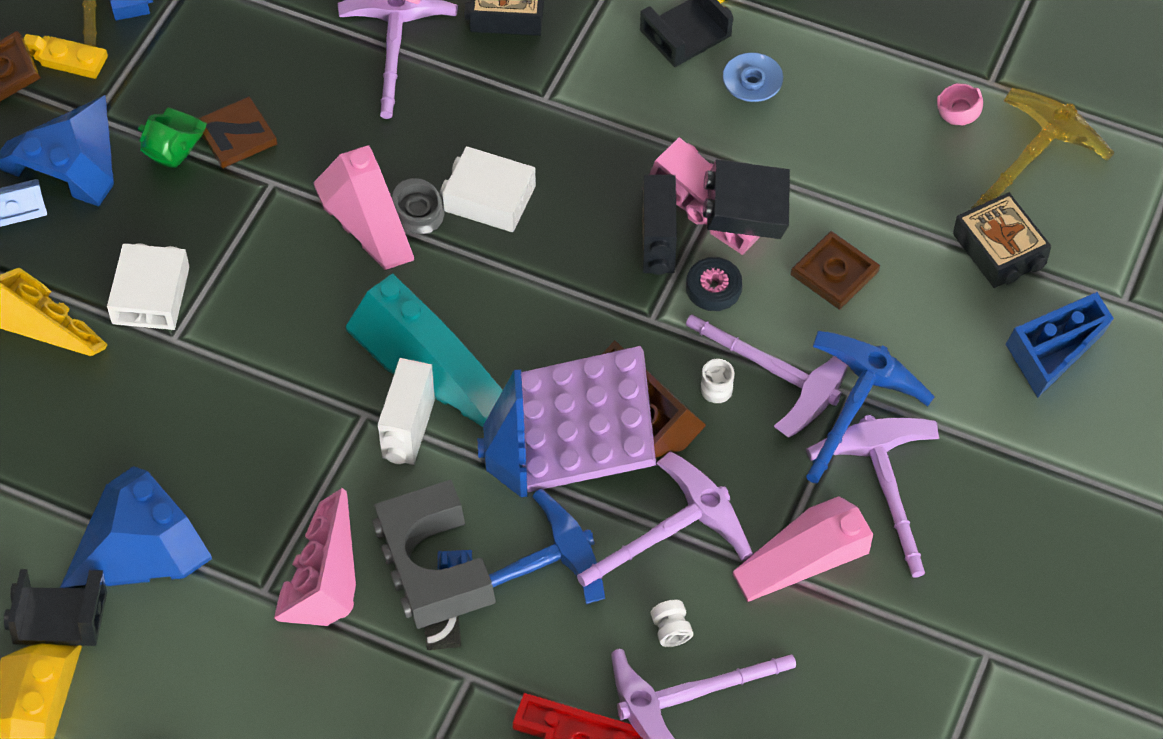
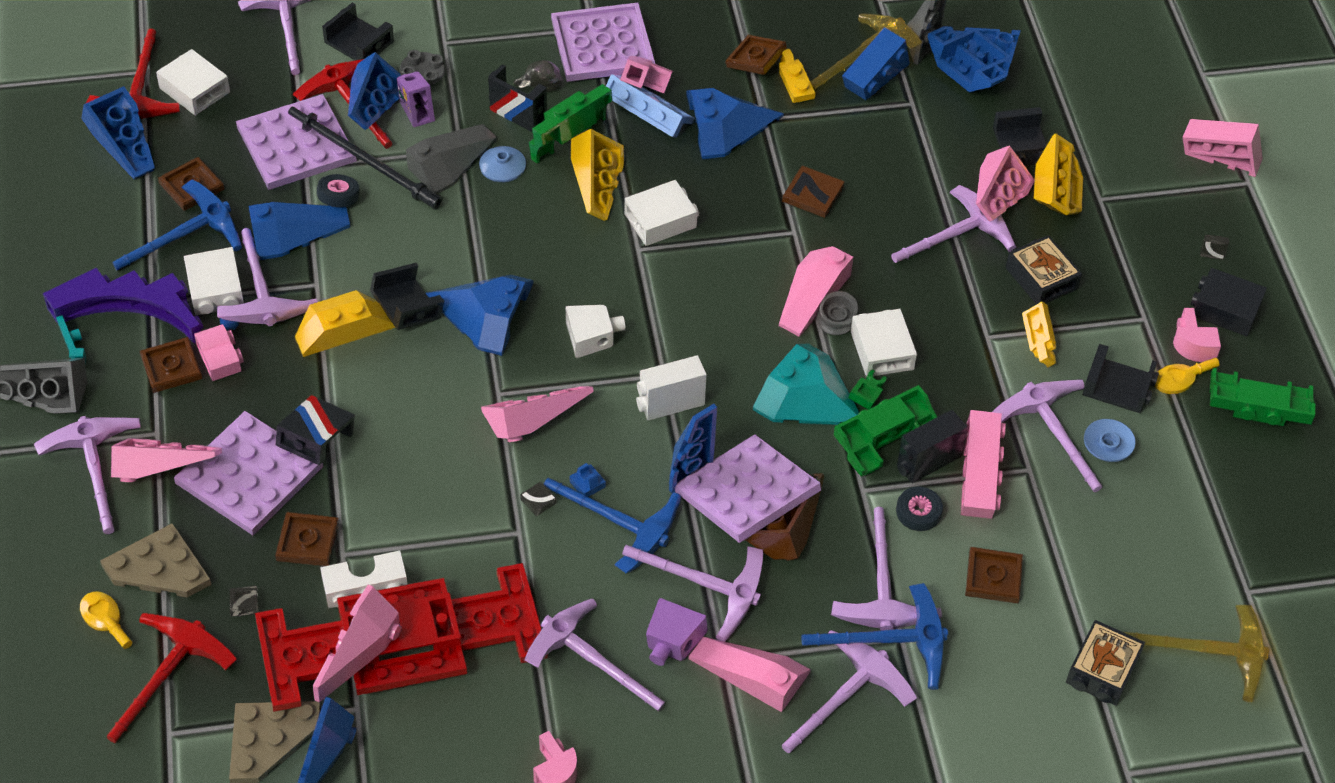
camera: 55 degrees right, 5 degrees down
green helmet [138,107,208,168] -> none
teal wedge [345,273,503,427] -> none
dark grey arch [372,480,496,629] -> none
white wheel [651,600,693,647] -> none
white wheel [701,359,735,403] -> none
black brick [703,159,790,239] -> none
bright pink hair [937,83,983,126] -> none
blue wedge [1006,292,1114,398] -> none
none -> white torso [566,305,625,358]
none -> medium lavender torso [646,598,708,666]
none -> teal wedge [753,344,859,425]
none -> green bracket [833,385,937,477]
none -> green plate [848,370,886,410]
none -> lavender piece [992,380,1102,492]
none -> yellow hinge [1022,301,1056,367]

